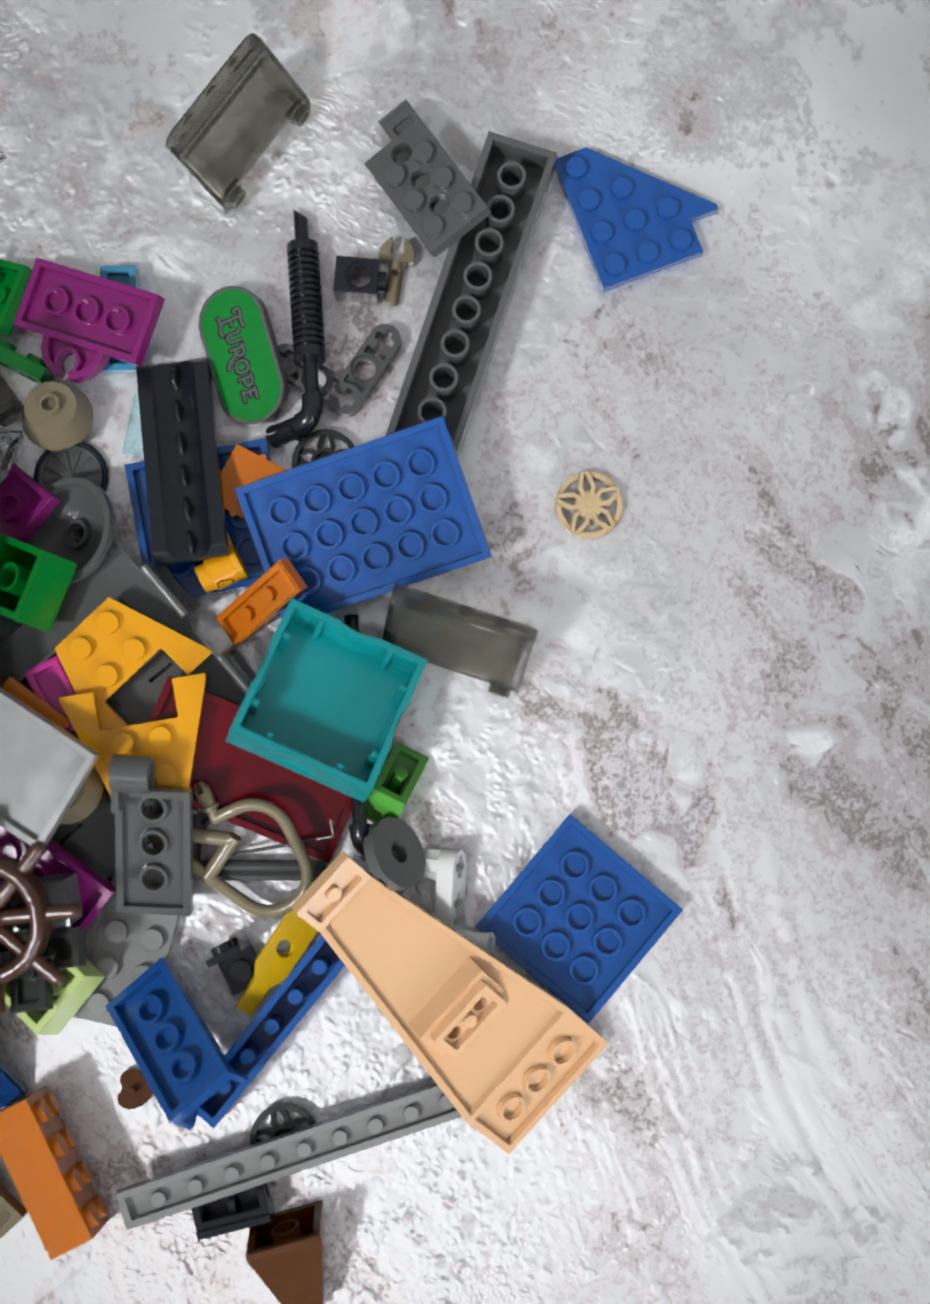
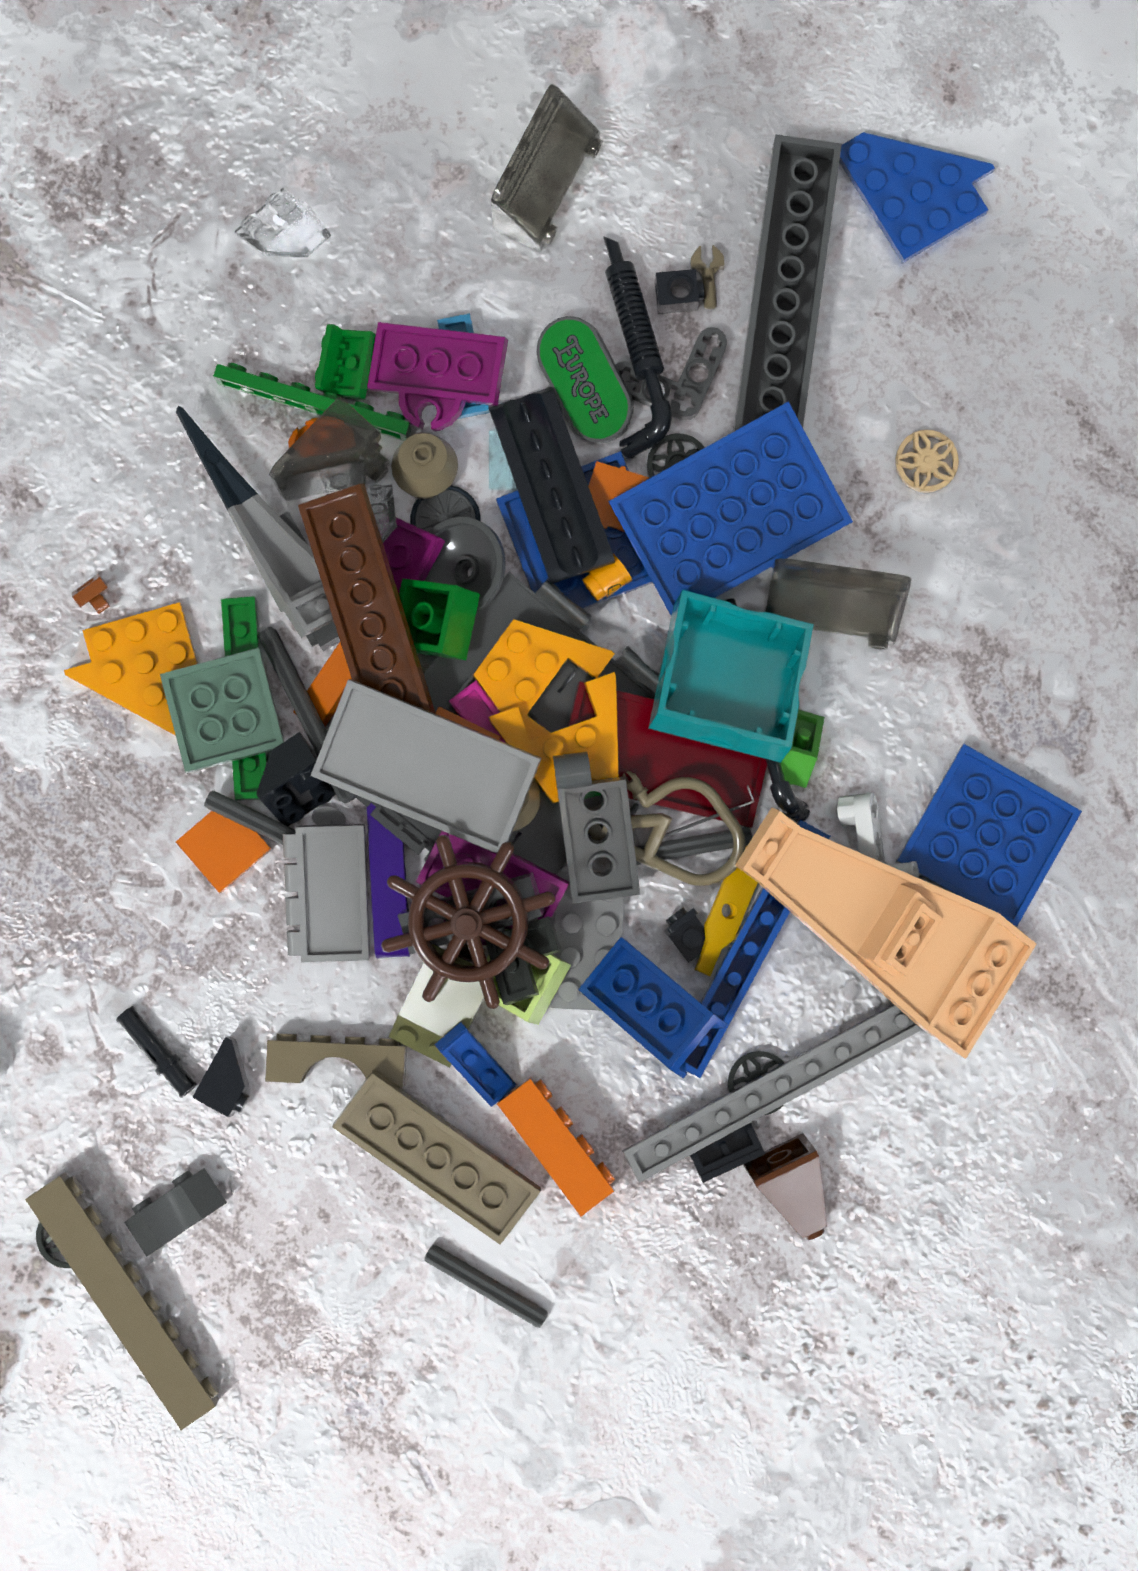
camera: 15 degrees left, 0 degrees up
reddish brown piece [117,1068,153,1109] -> none
orange tile [216,557,308,647] -> none
dark grey tile [363,817,425,892] -> none
dark grey hinge [364,99,492,258] -> none

